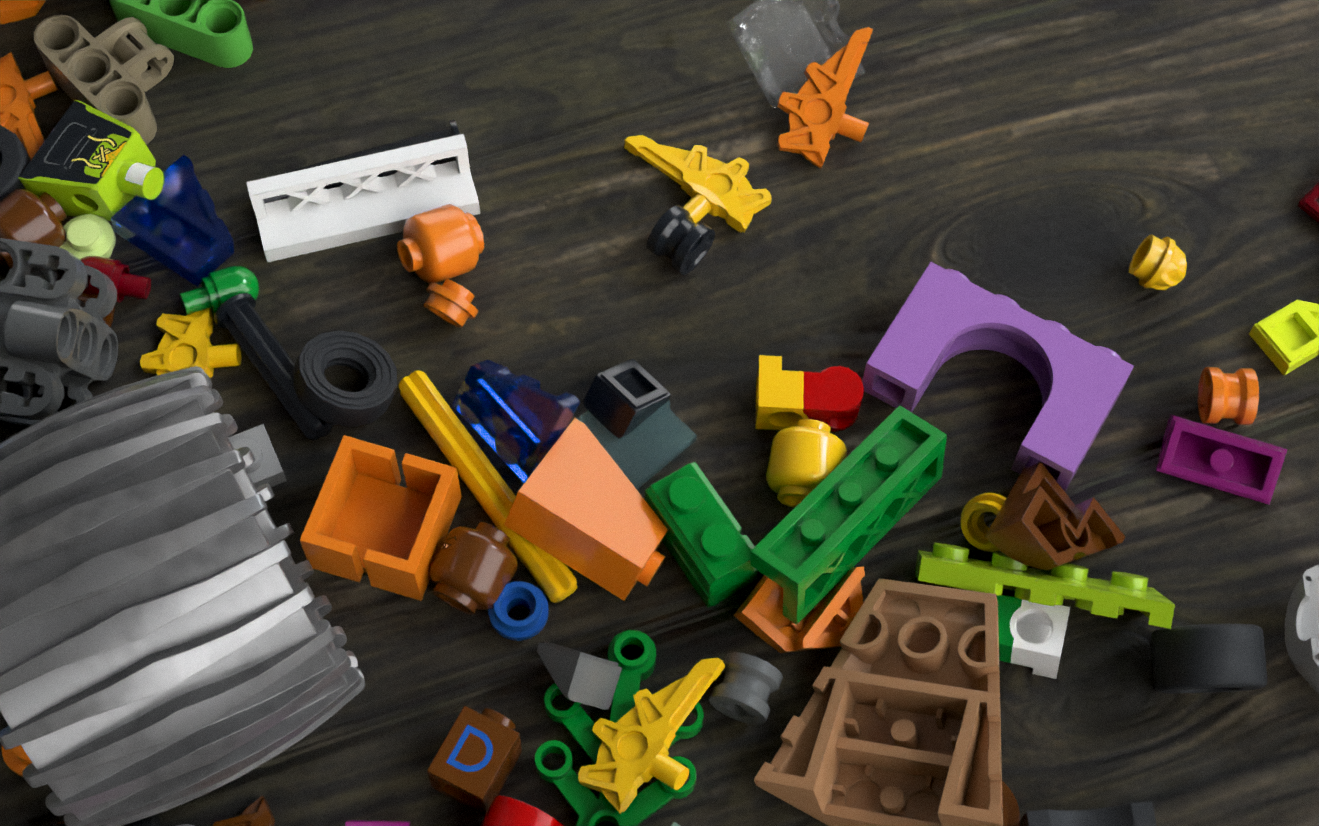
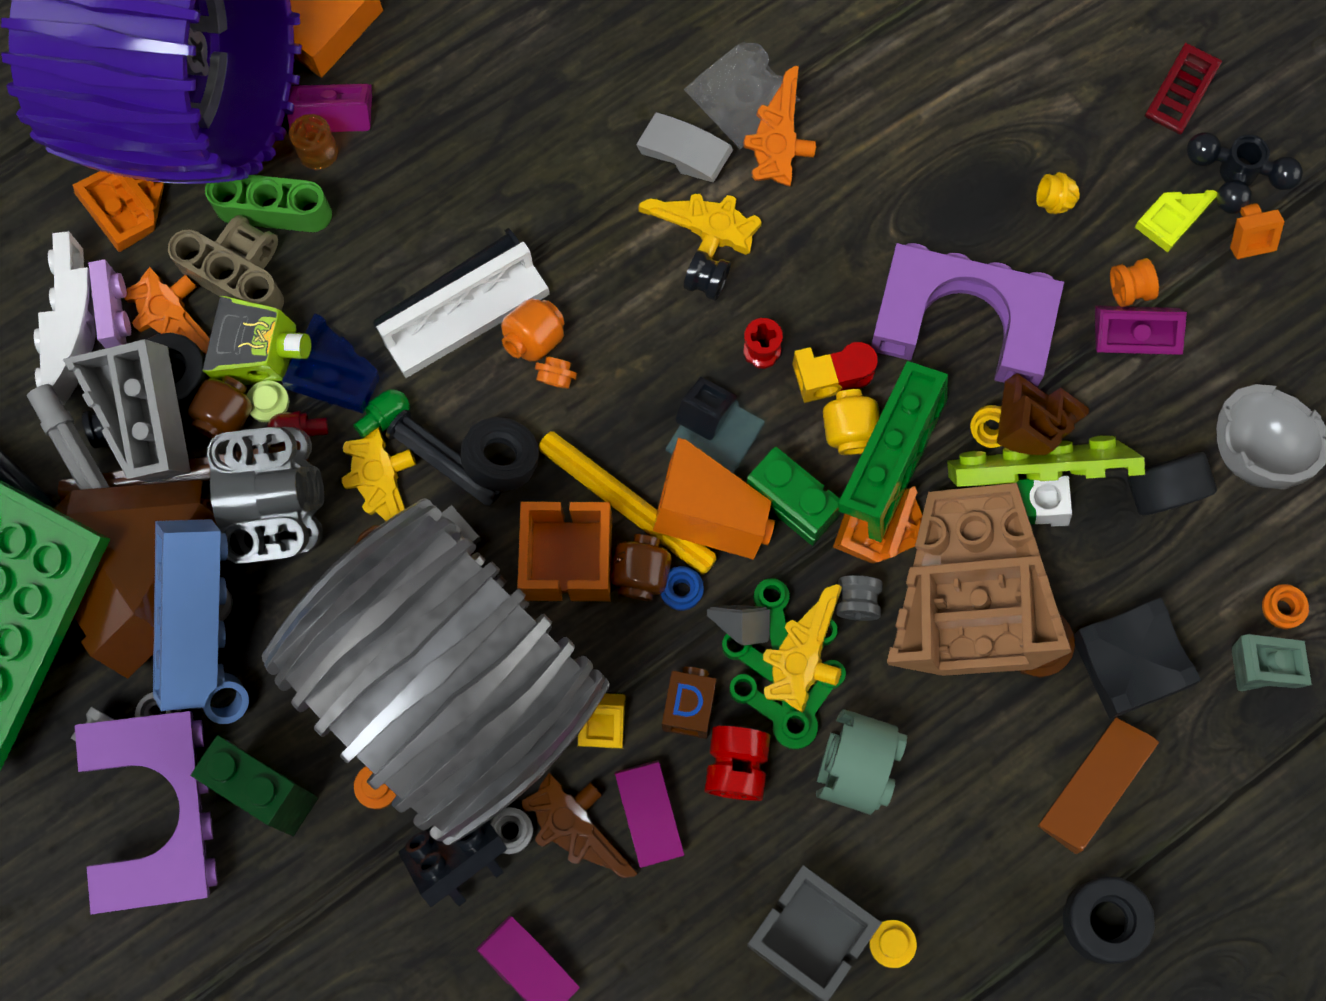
camera: 10 degrees left, 10 degrees up
clear blue wing [452,360,581,483] -> none
none -> yellow slope [578,693,625,748]
none -> light grey slope [636,112,733,183]
none -> red bush [744,318,783,369]

